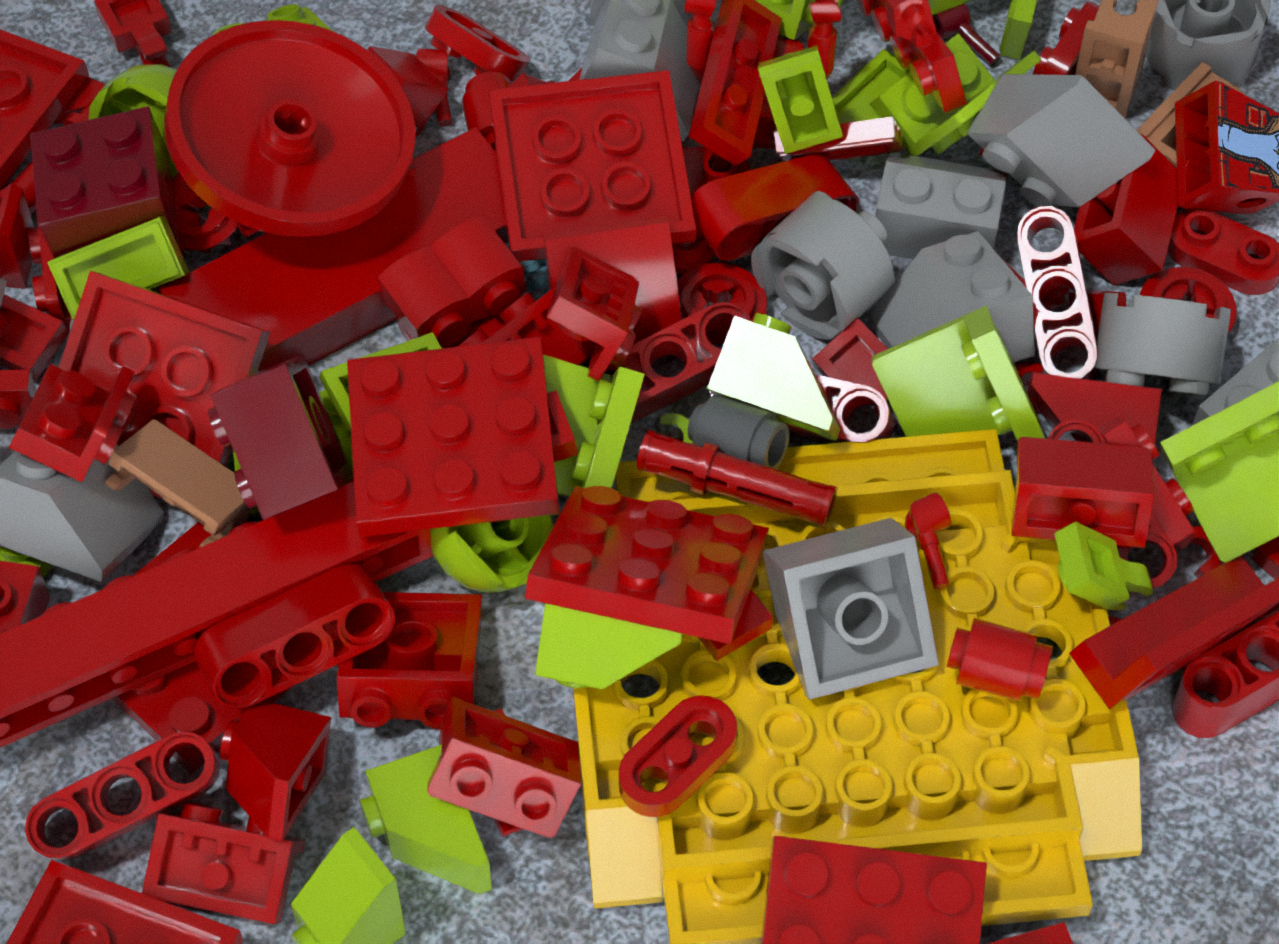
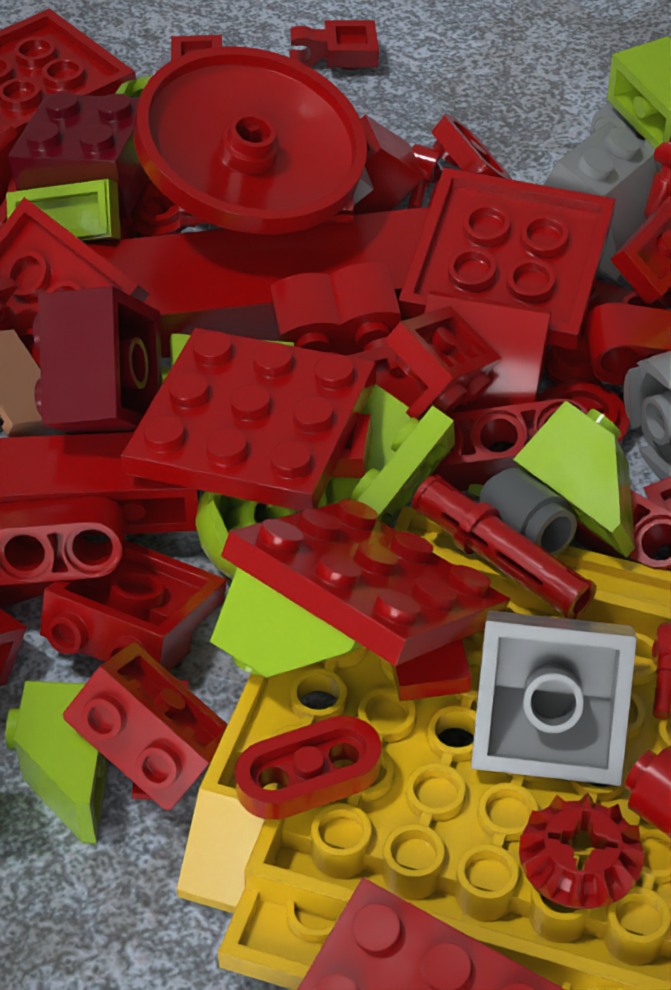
camera: 25 degrees right, 10 degrees down
none -> red gear [519,792,645,909]

